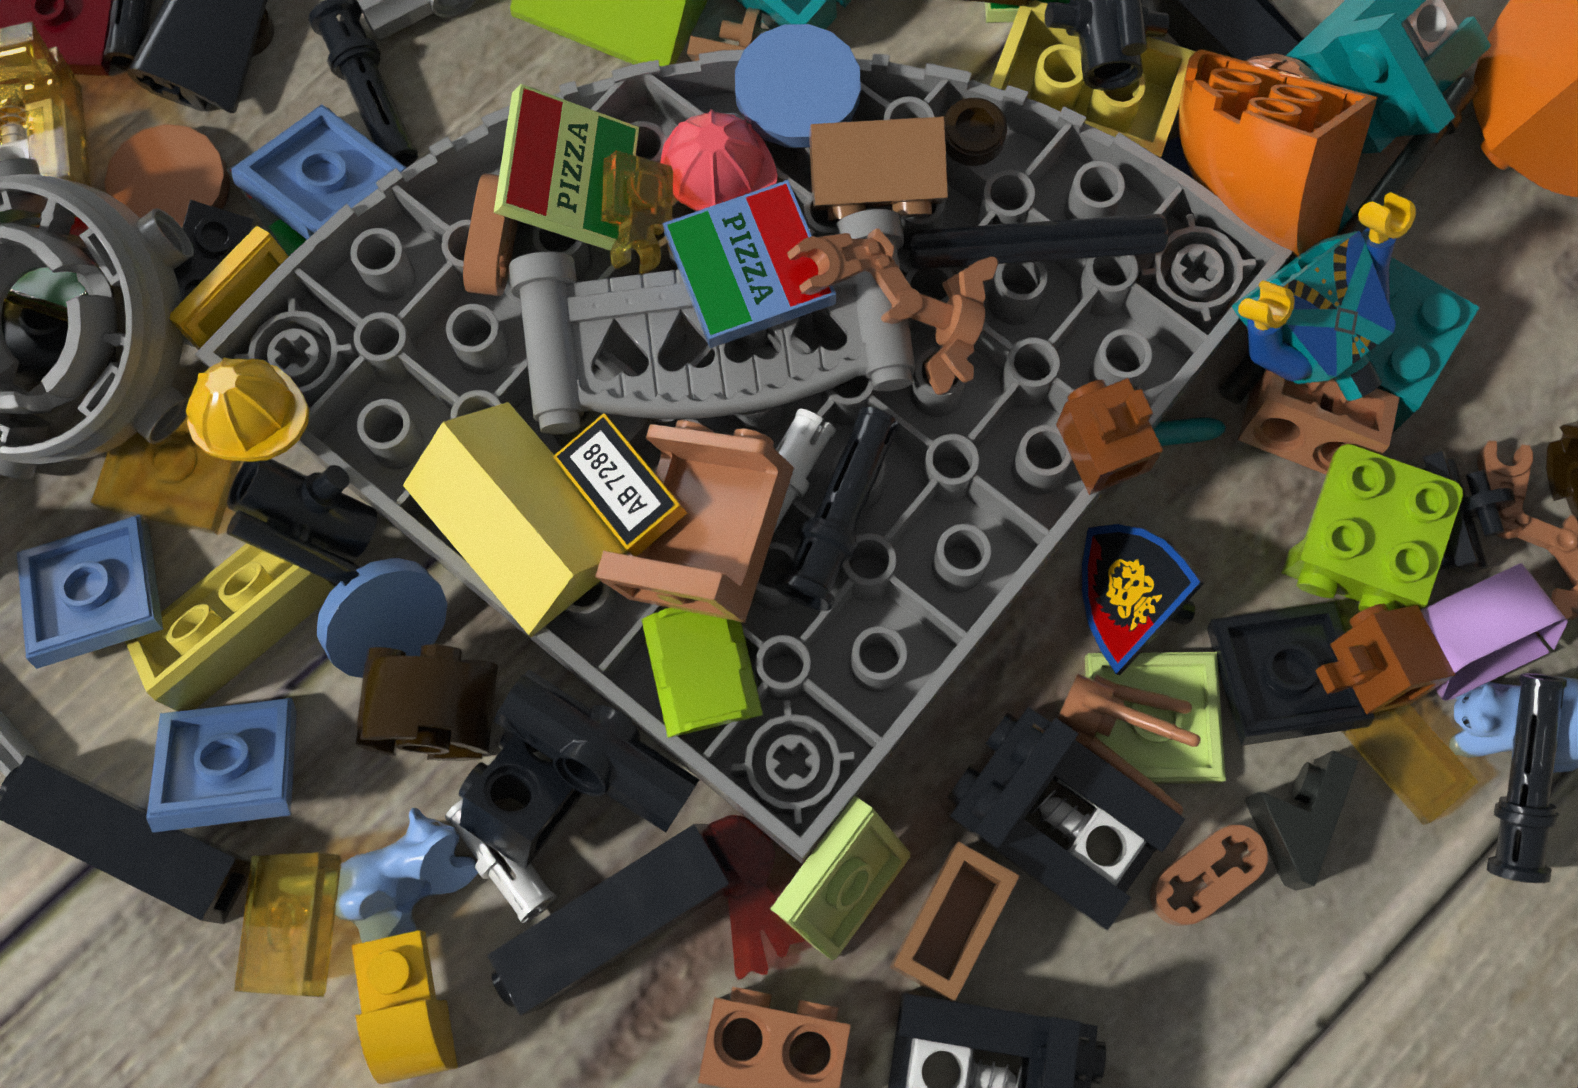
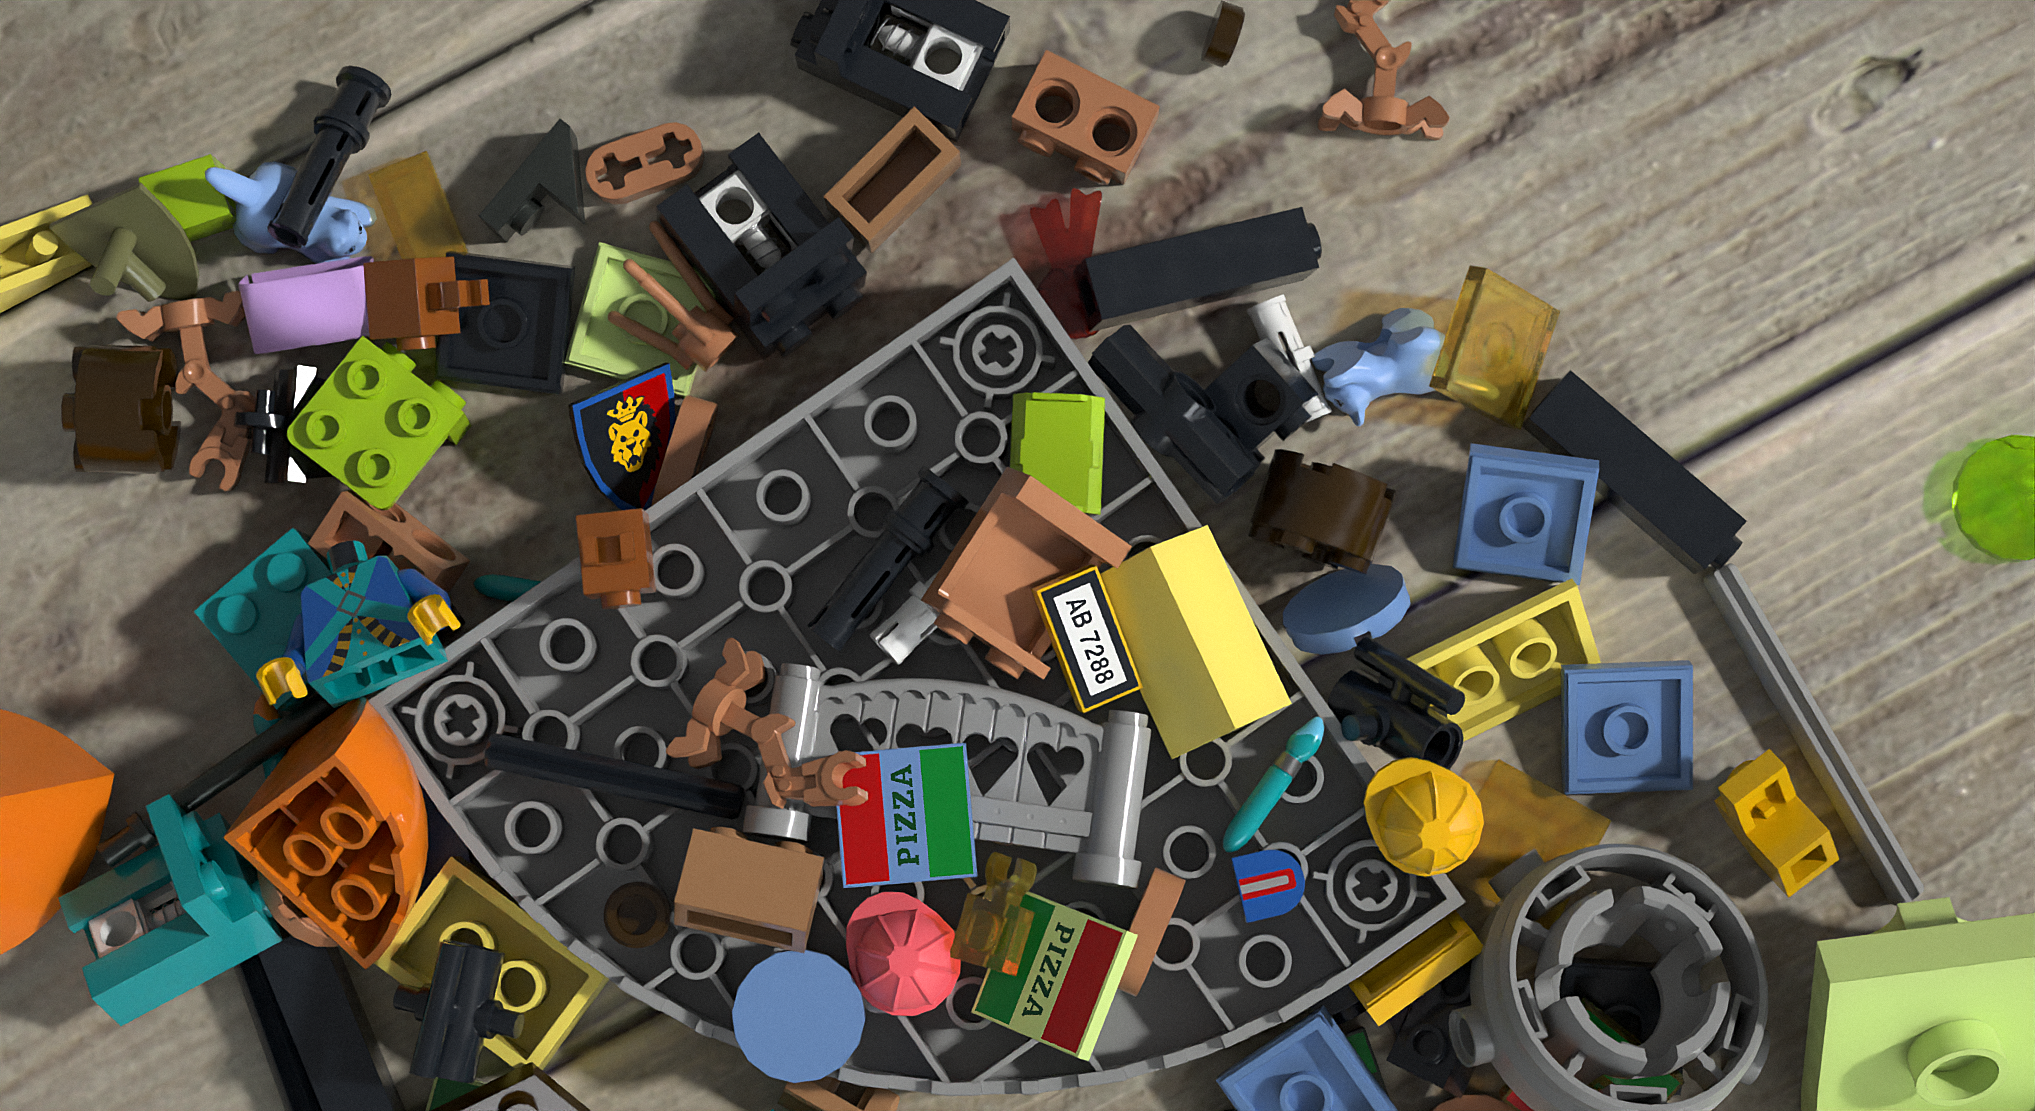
camera: 165 degrees left, 10 degrees up
yellow brick [352,930,458,1085] -> none
yellowish green tile [771,796,911,961] -> none
none -> nougat beam [652,395,718,506]
none -> teal piece [1223,717,1324,853]
none -> blue tile [1230,850,1305,923]

